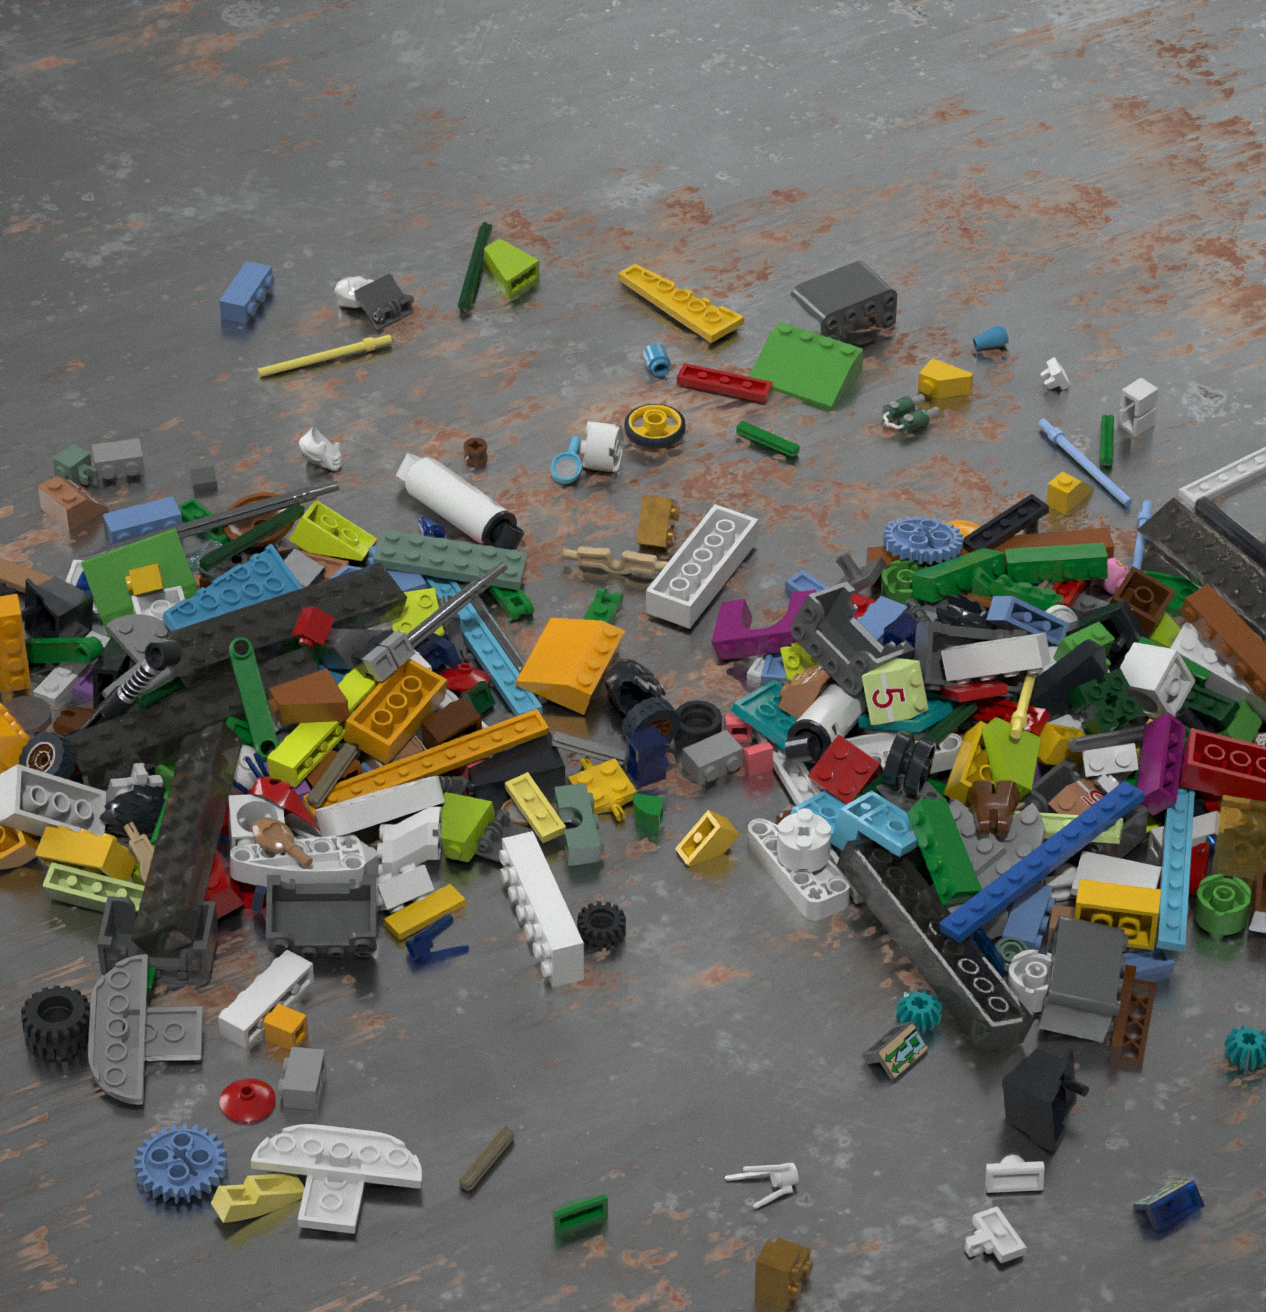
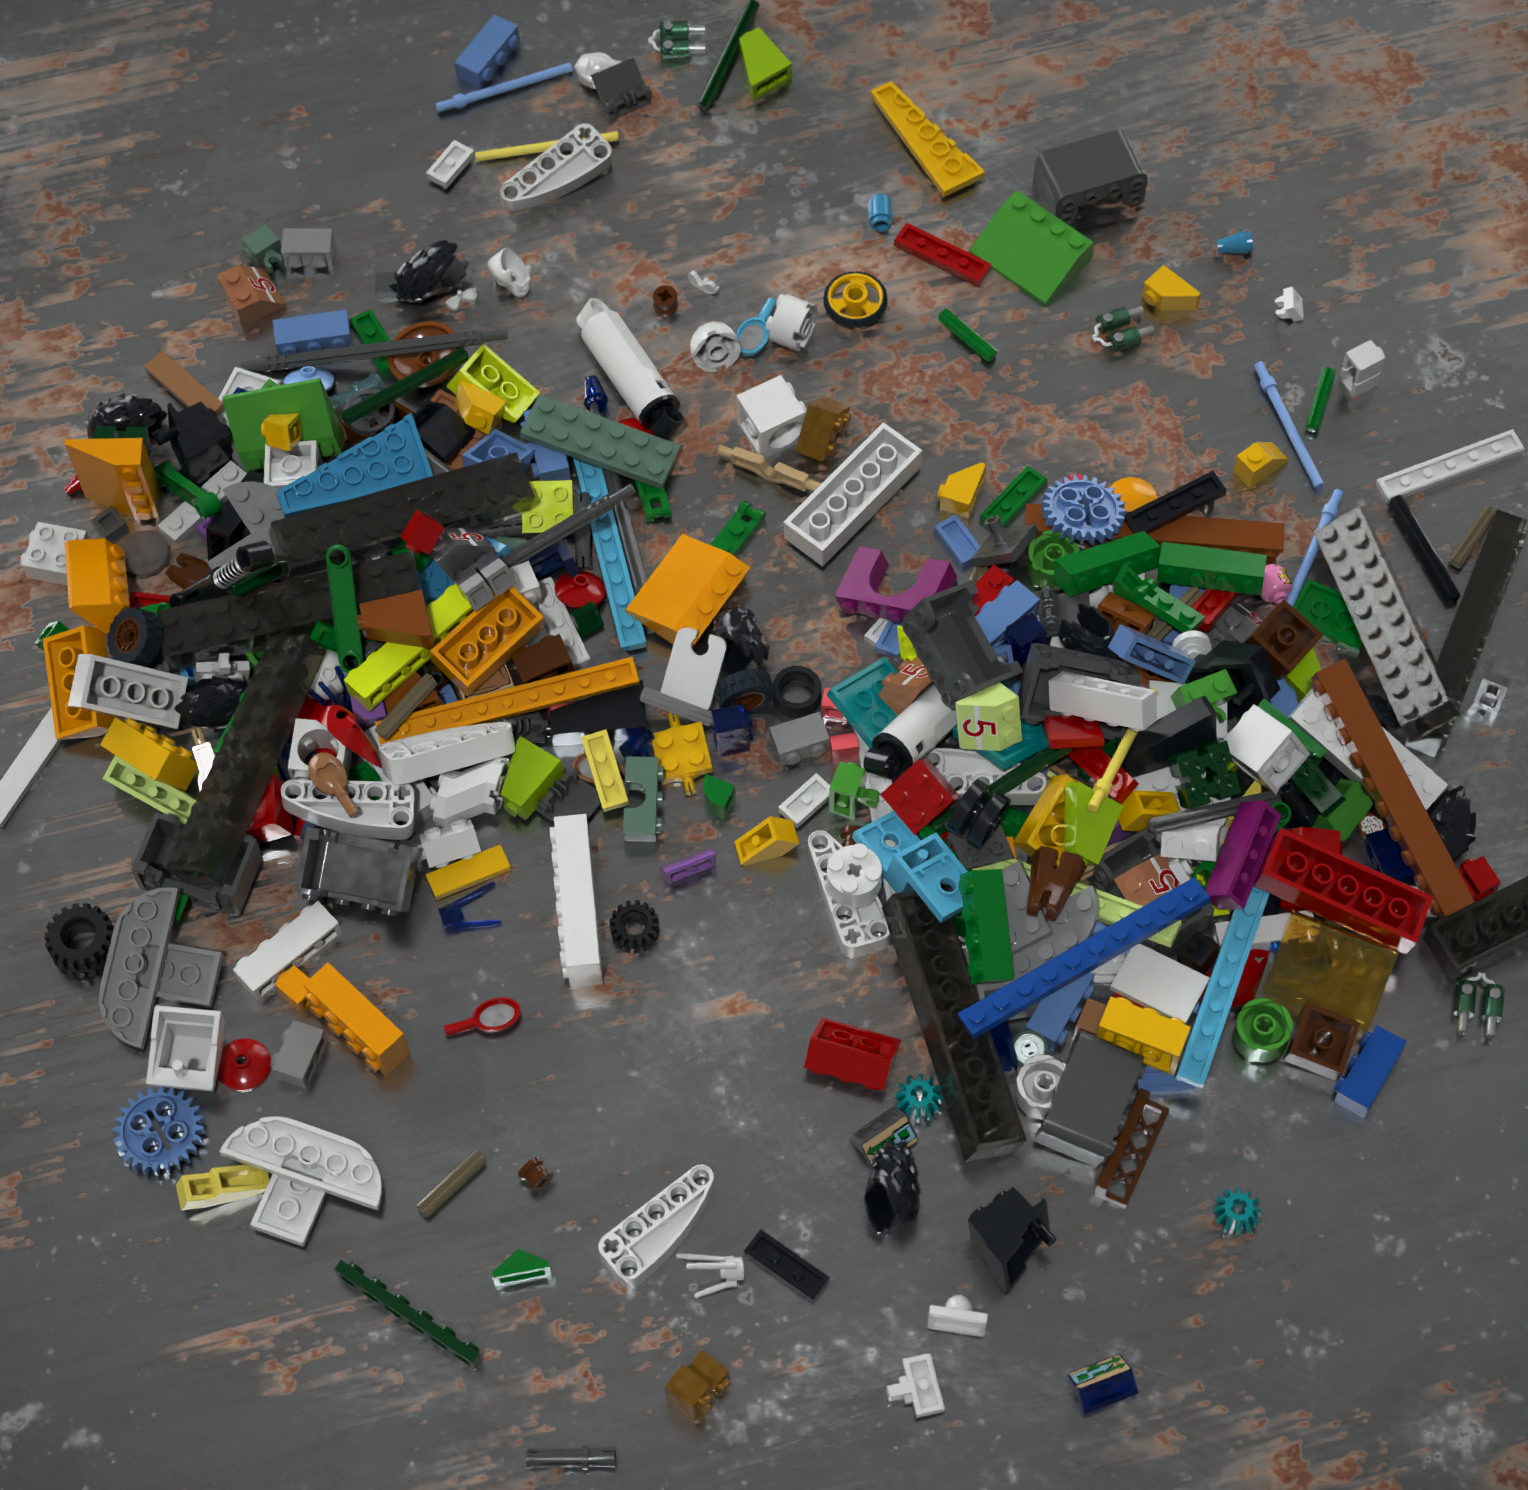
camera: 15 degrees right, 20 degrees up
none -> white piece [146,1005,225,1092]
none -> light orange brick [303,962,410,1076]
none -> dark green plate [334,1260,482,1371]
none -> black head [389,240,469,304]
none -> white plate [426,140,475,189]
none -> light blue bar [435,63,573,113]
none -> red piece [444,997,521,1037]
none -> white piece [445,287,477,312]
none -> yellow slope [454,380,507,435]
none -> white beam [500,123,612,211]
none -> reddish brown wheel [518,1157,554,1193]
none -> white beam [598,1164,715,1288]
none -> clear blue tile [619,729,655,757]
none -> clear green piece [648,21,705,59]
none -> medium lavender slope [660,849,716,884]
none -> white piece [661,627,727,710]
none -> white piece [687,271,719,294]
none -> white cylinder [690,321,741,372]
none -> white brick [736,375,807,458]
none -> black tile [744,1229,830,1302]
none -> white plate [778,773,830,828]
none -> red slope [804,1018,901,1090]
none -> bright green brick [829,761,880,820]
none -> black head [864,1140,921,1234]
none -> yellow slope [937,462,986,518]
none -> green tile [979,465,1048,528]
none -> clear smoke brick [1177,931,1219,975]

